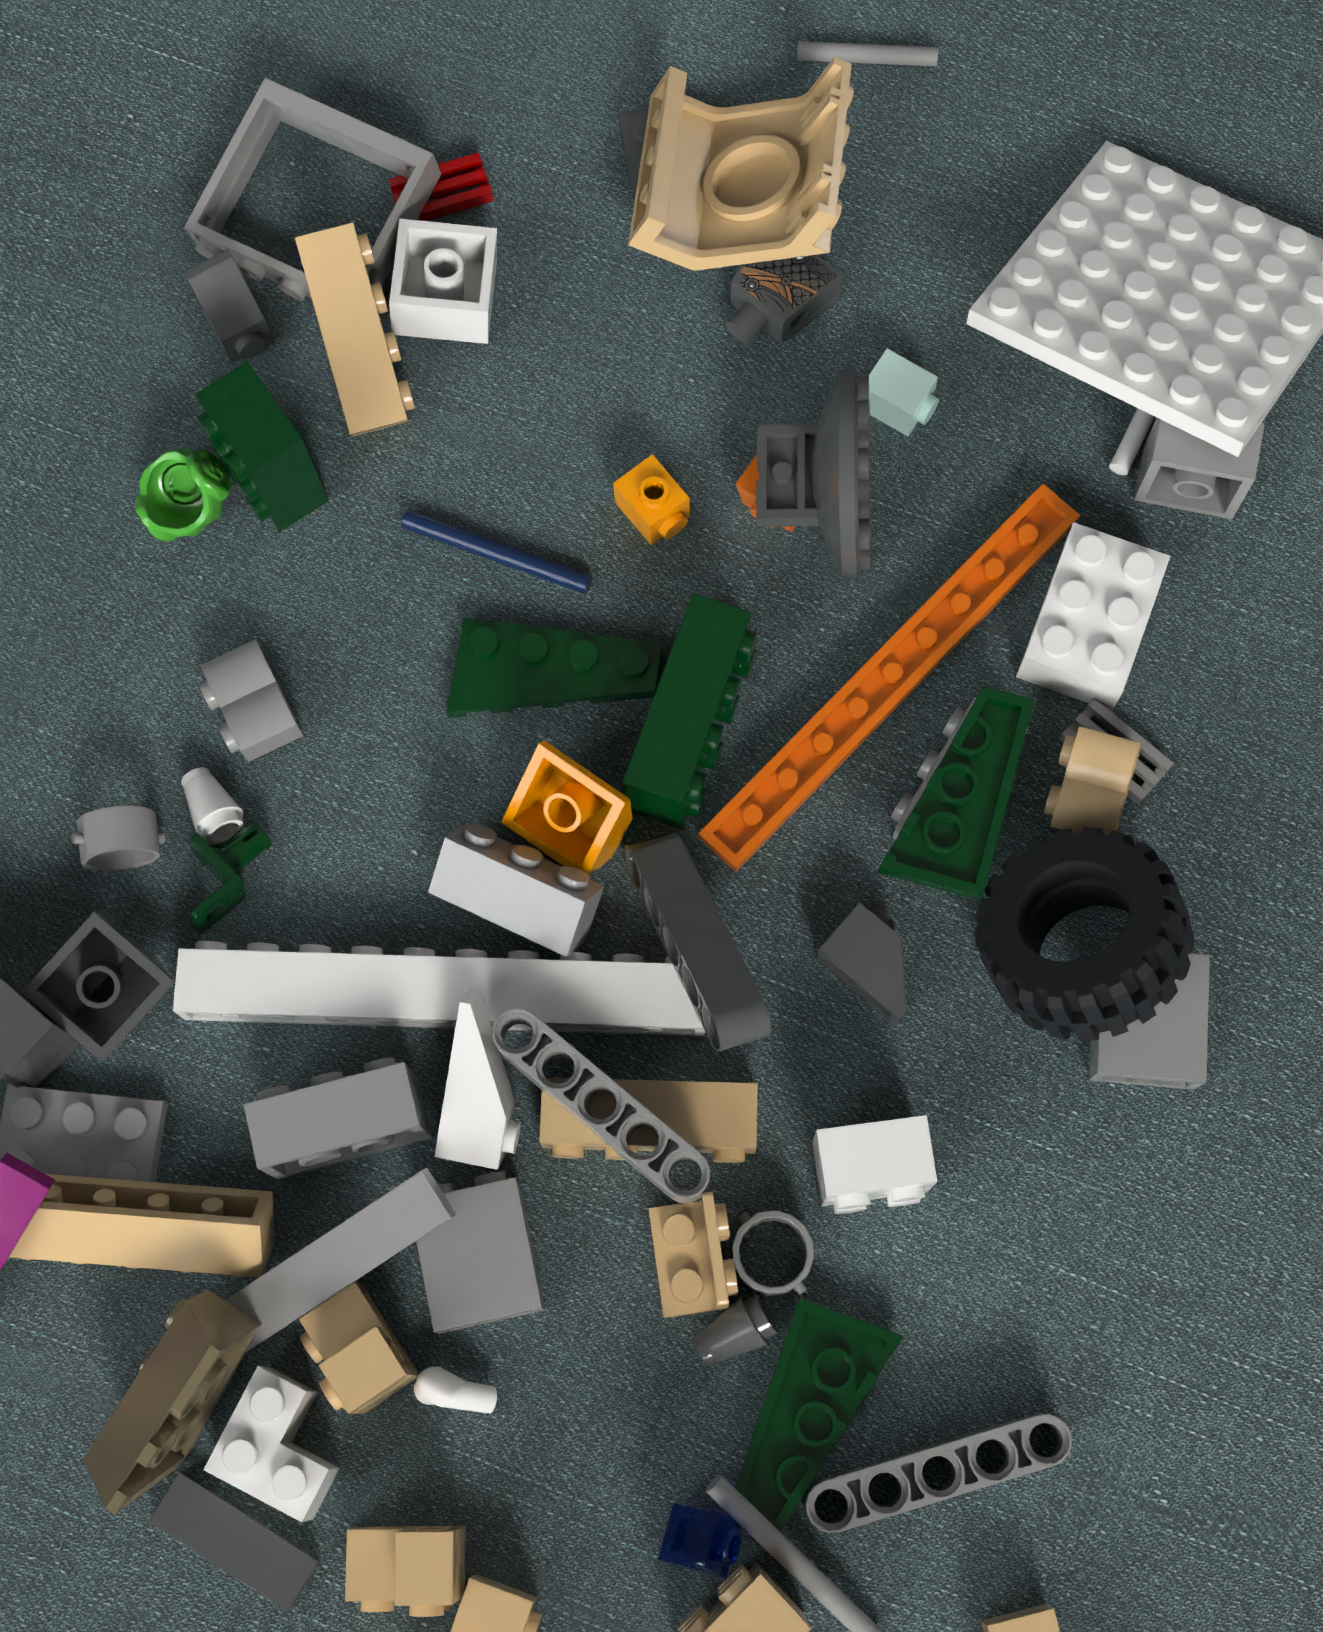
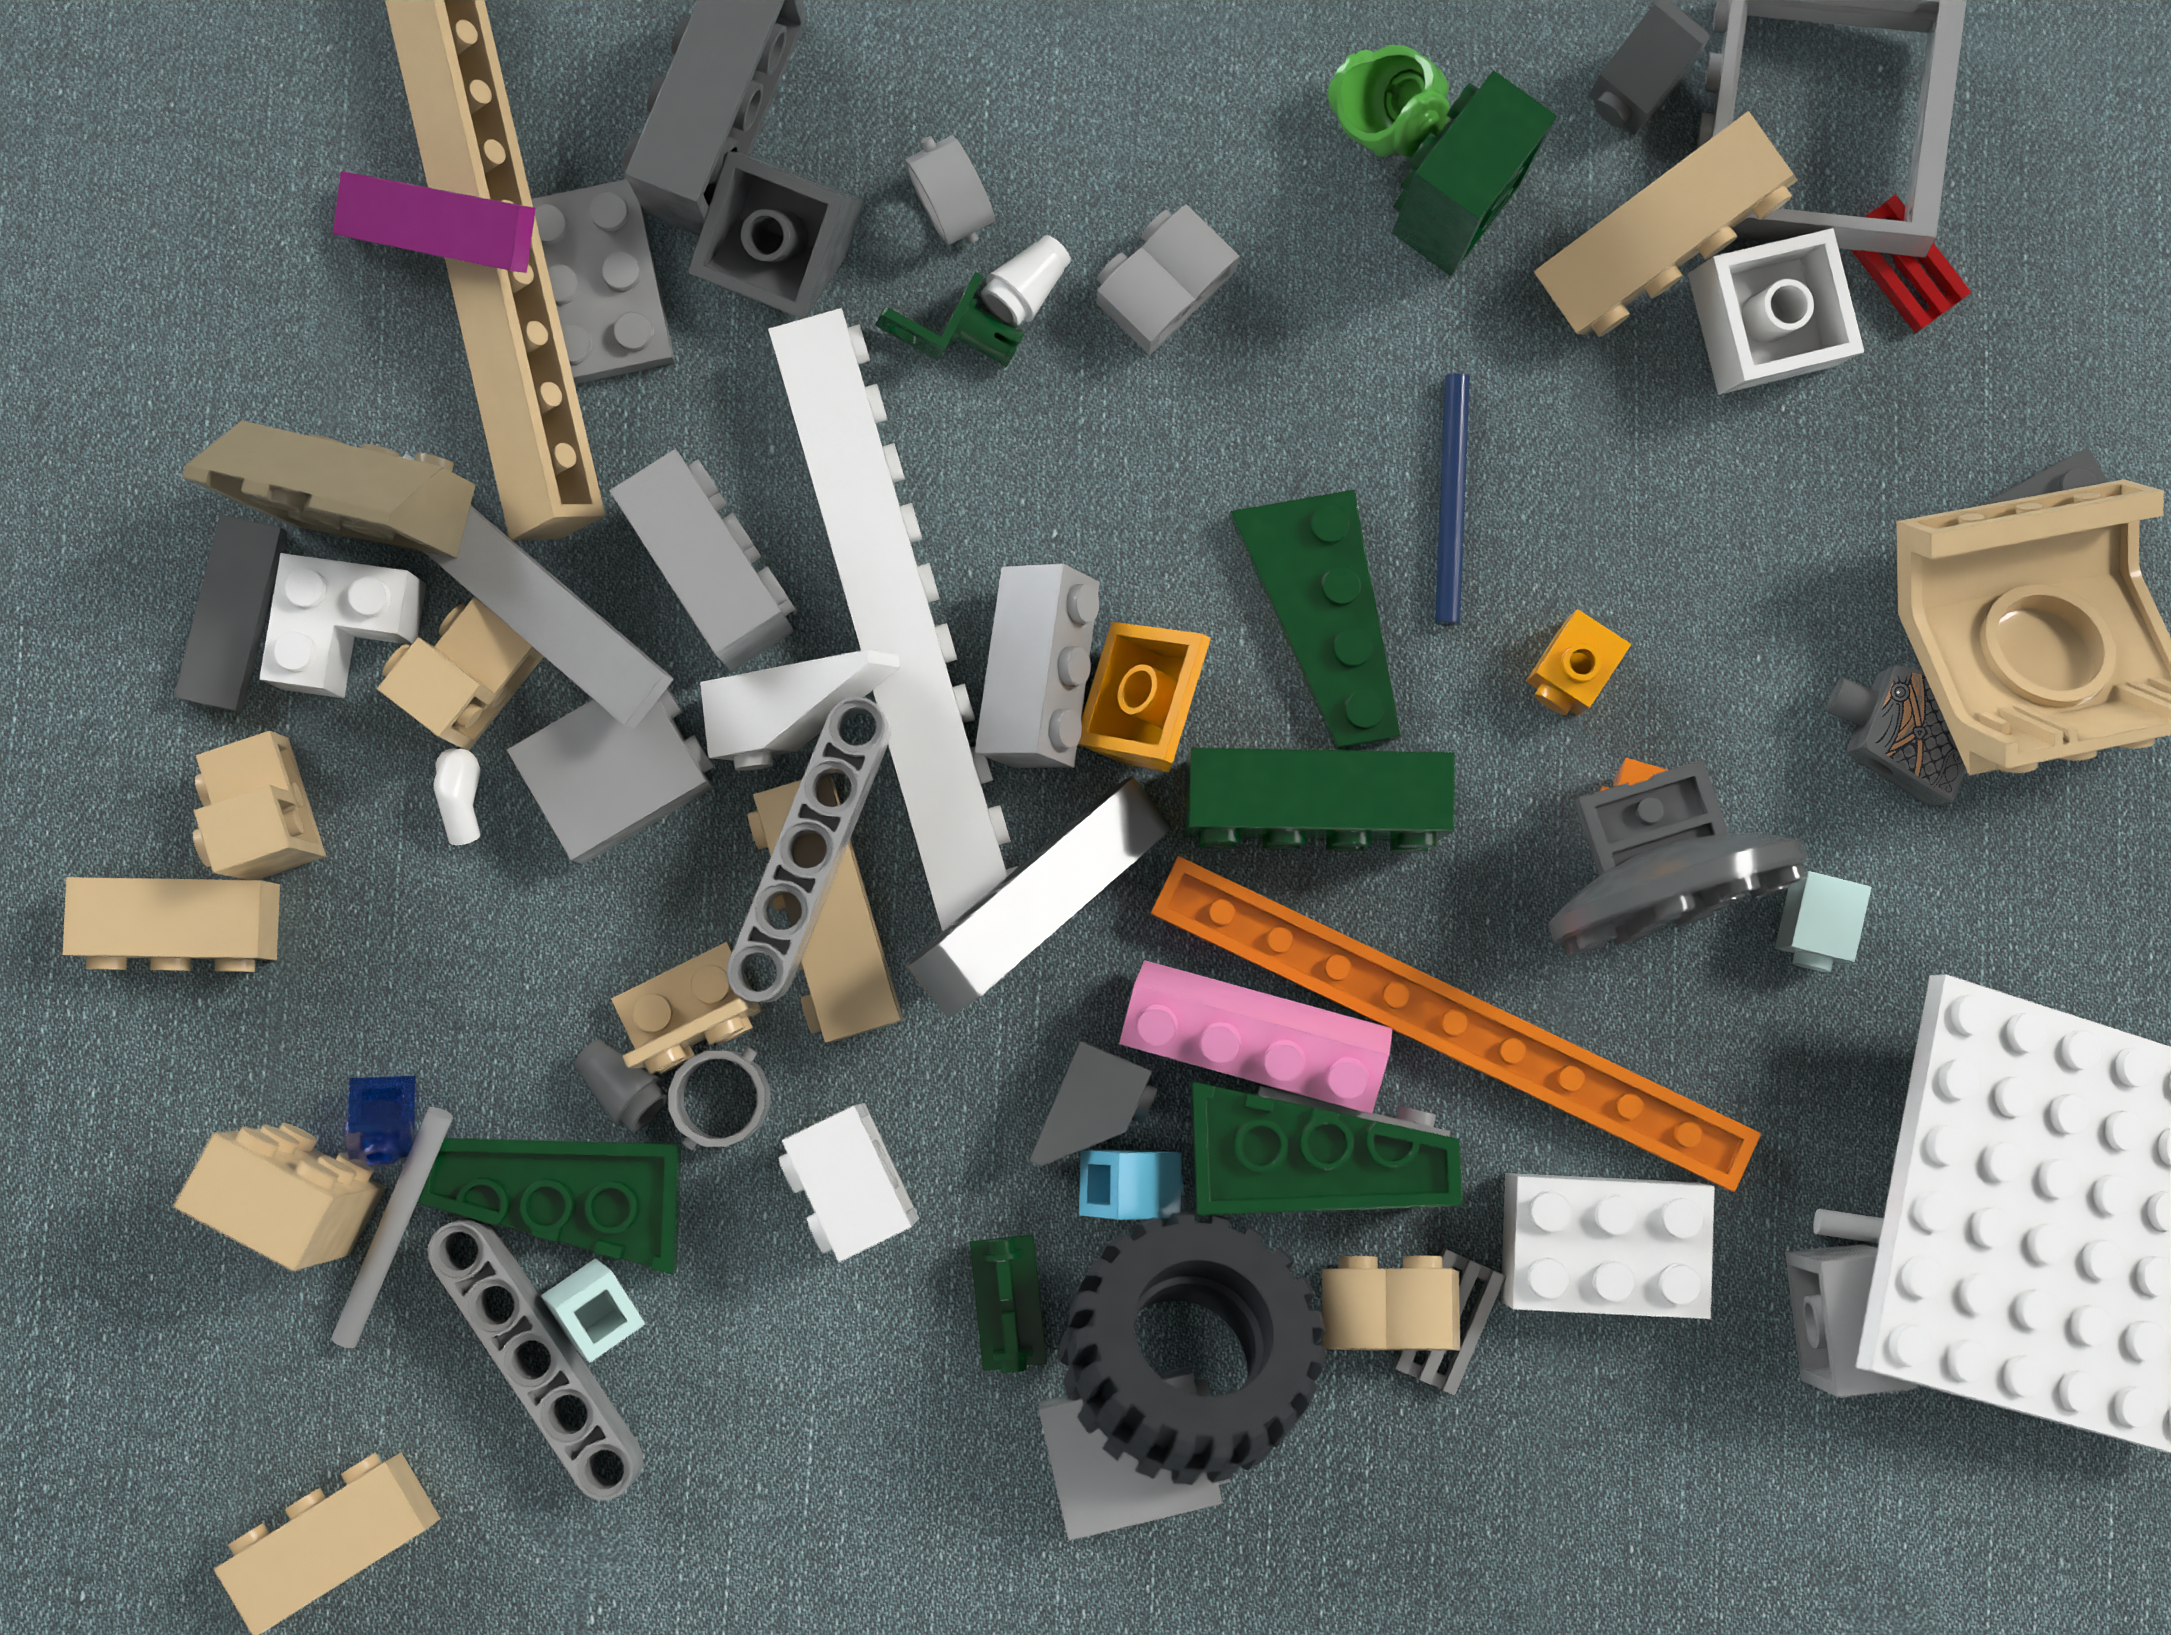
camera: 65 degrees right, 10 degrees up
none -> light aqua brick [541,1258,645,1363]
none -> dark green hinge [969,1234,1047,1373]
none -> medium azure brick [1079,1150,1183,1220]
none -> bright pink brick [1119,960,1393,1114]

